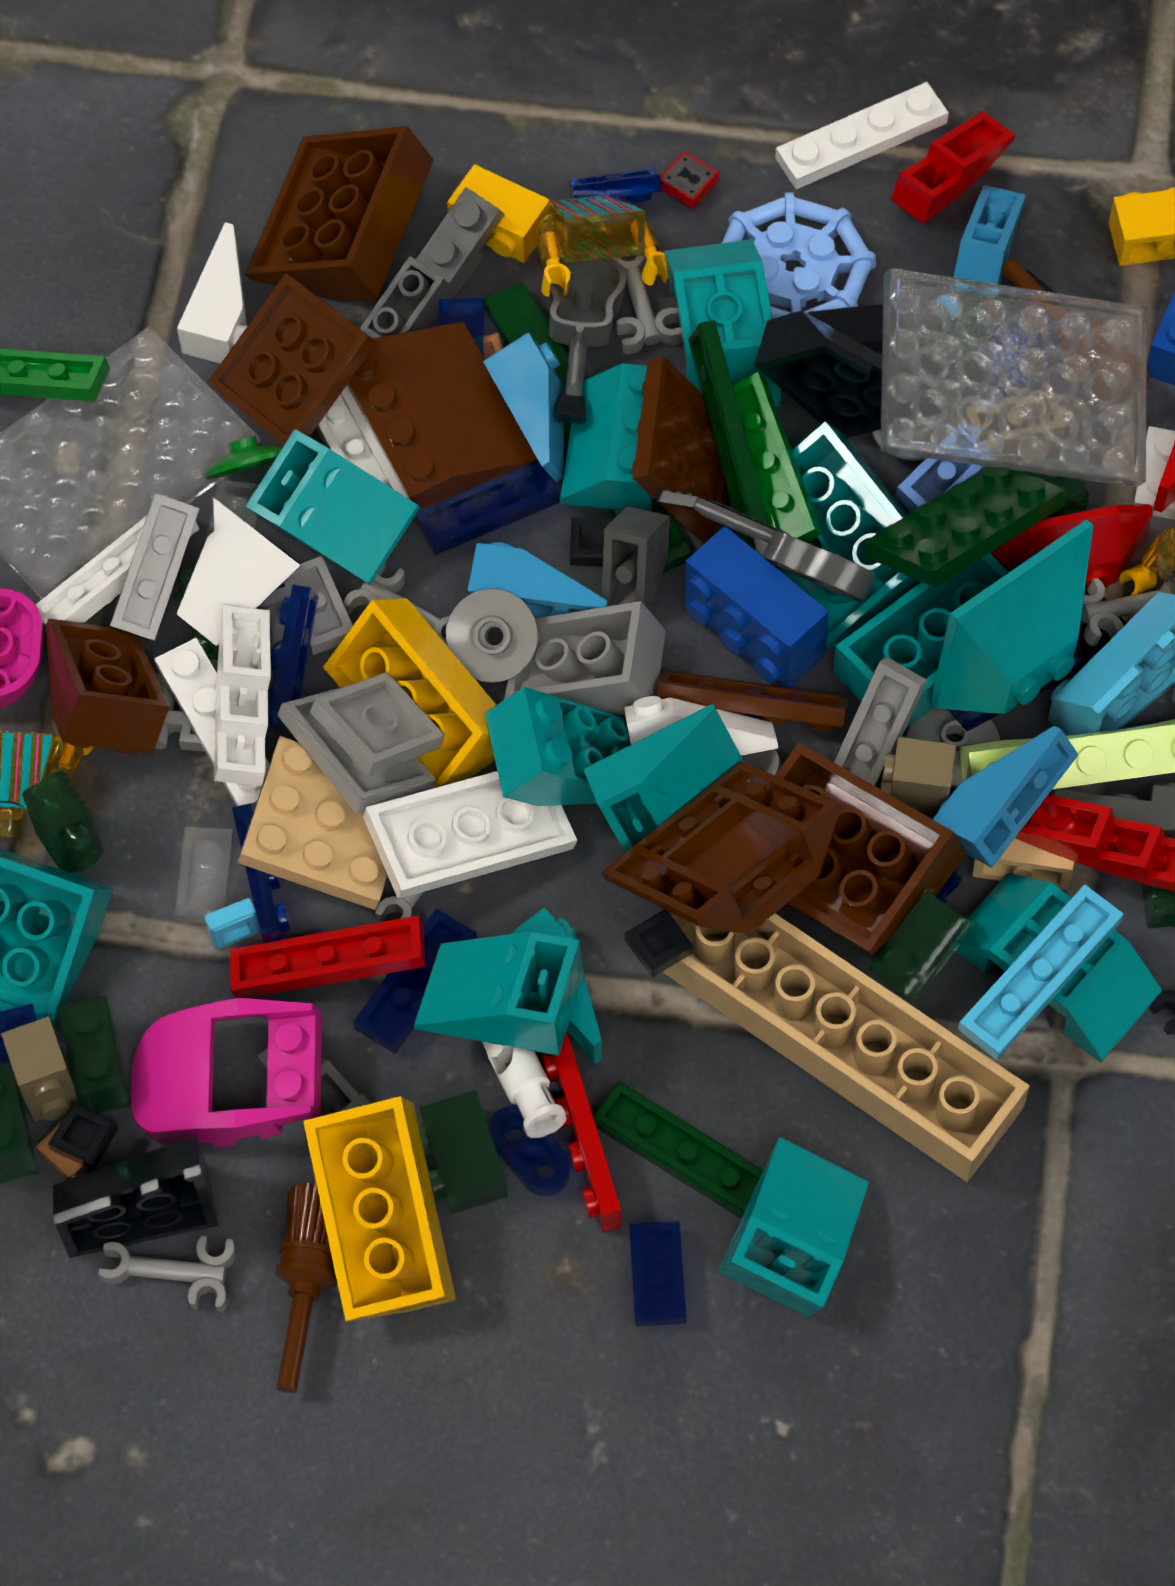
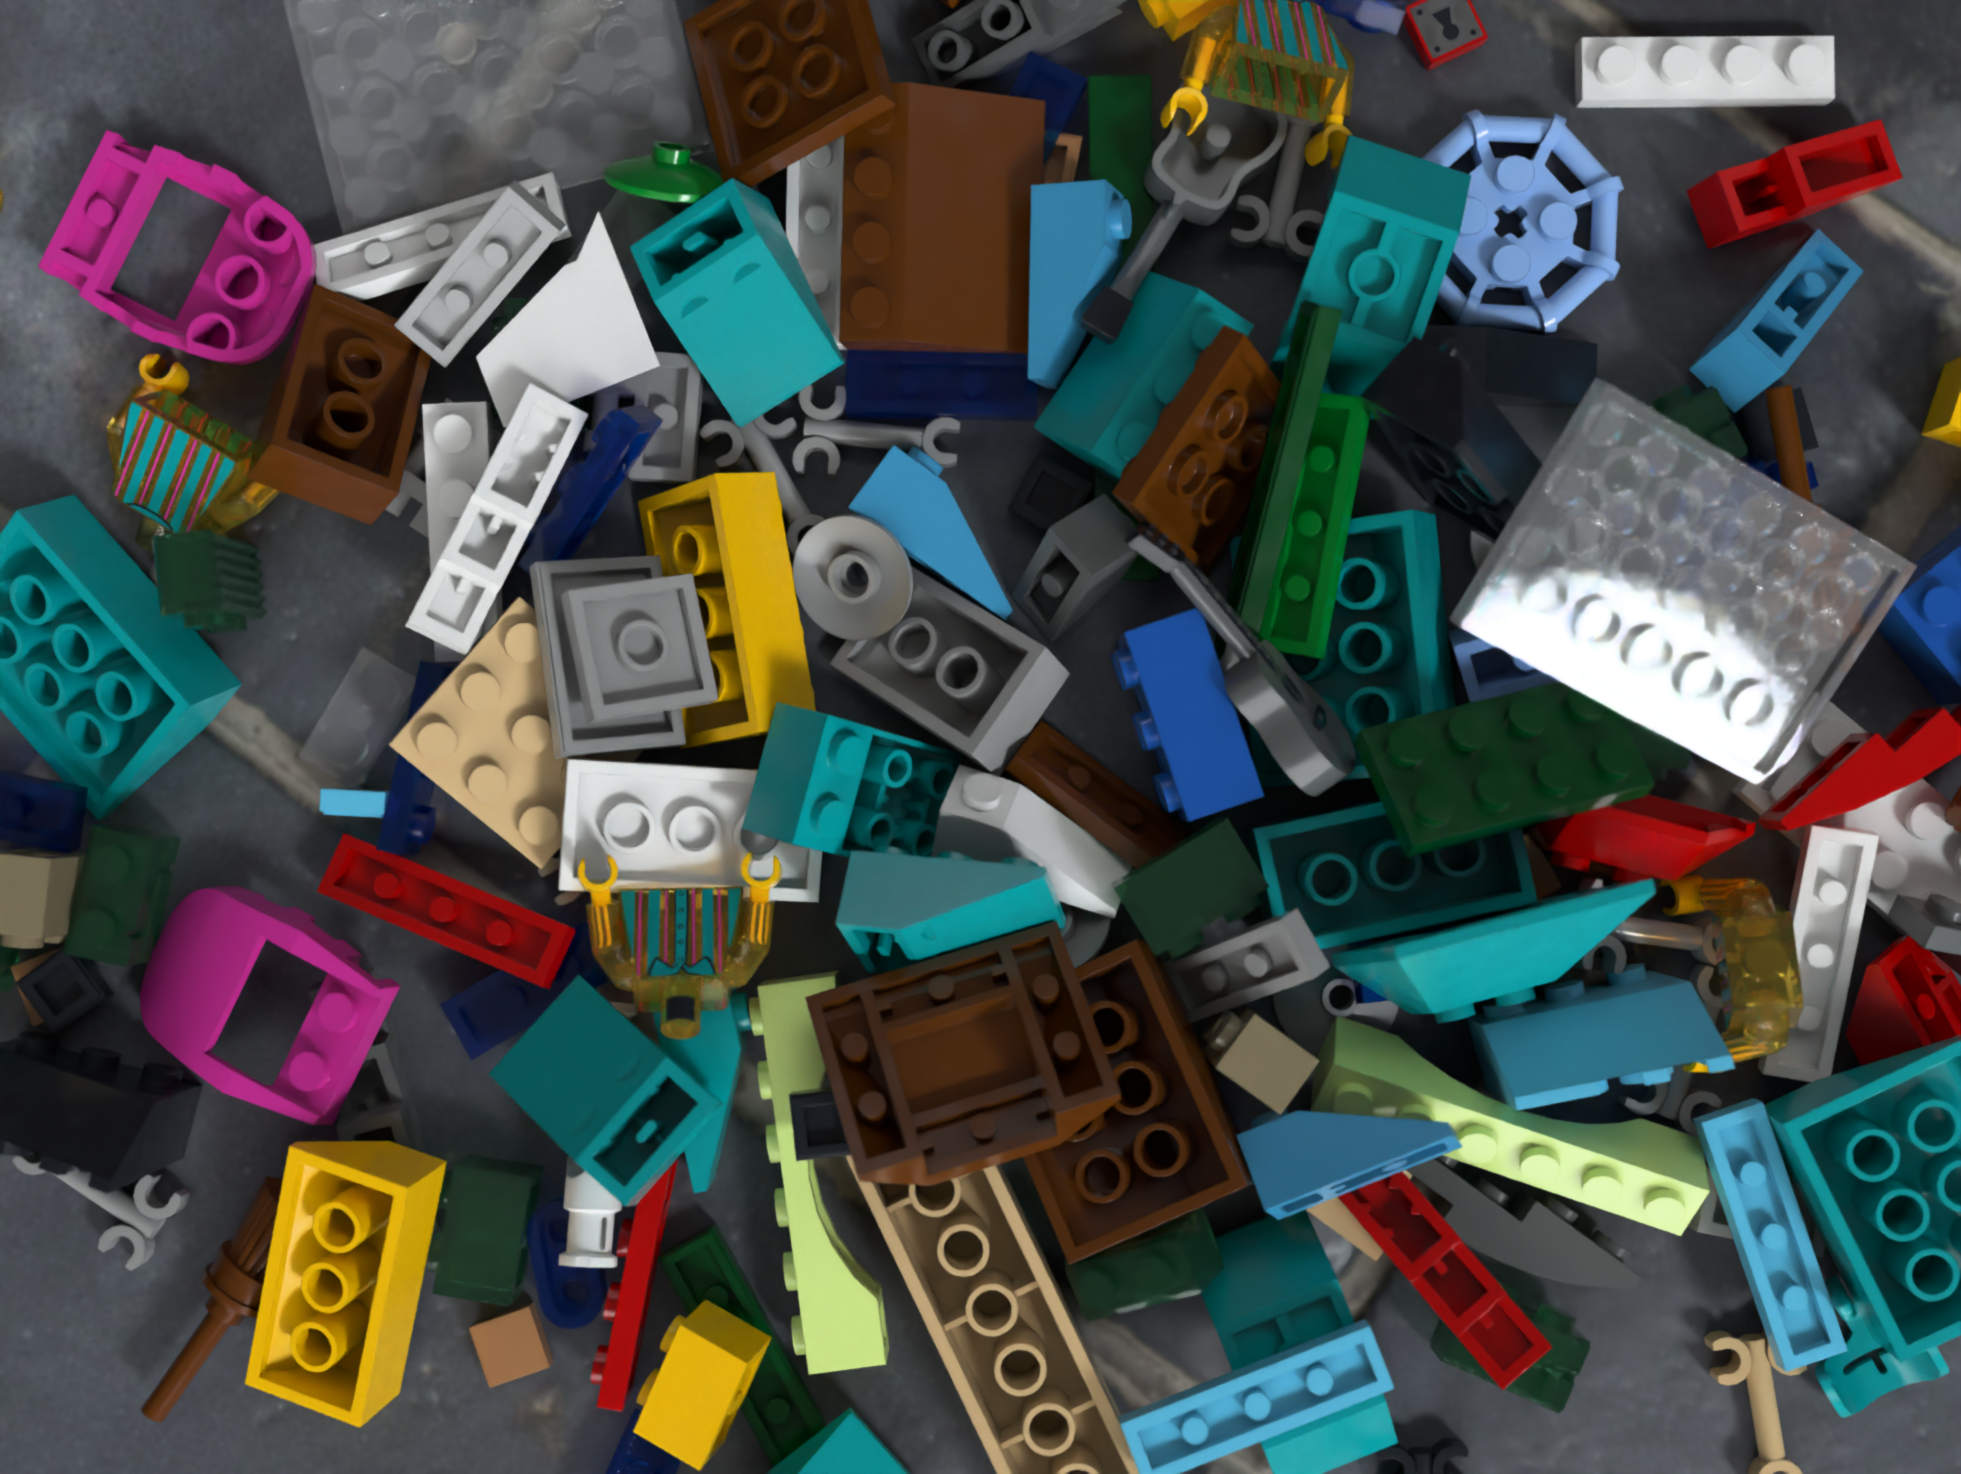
camera: 25 degrees right, 25 degrees up
none -> medium nougat tile [469,1301,554,1388]
none -> clear yellow torso [578,852,783,1039]
none -> yellow brick [633,1300,772,1471]
none -> yellowish green arch [749,971,889,1375]
none -> light grey bar [792,384,960,478]
none -> clear green brick [1110,816,1270,958]

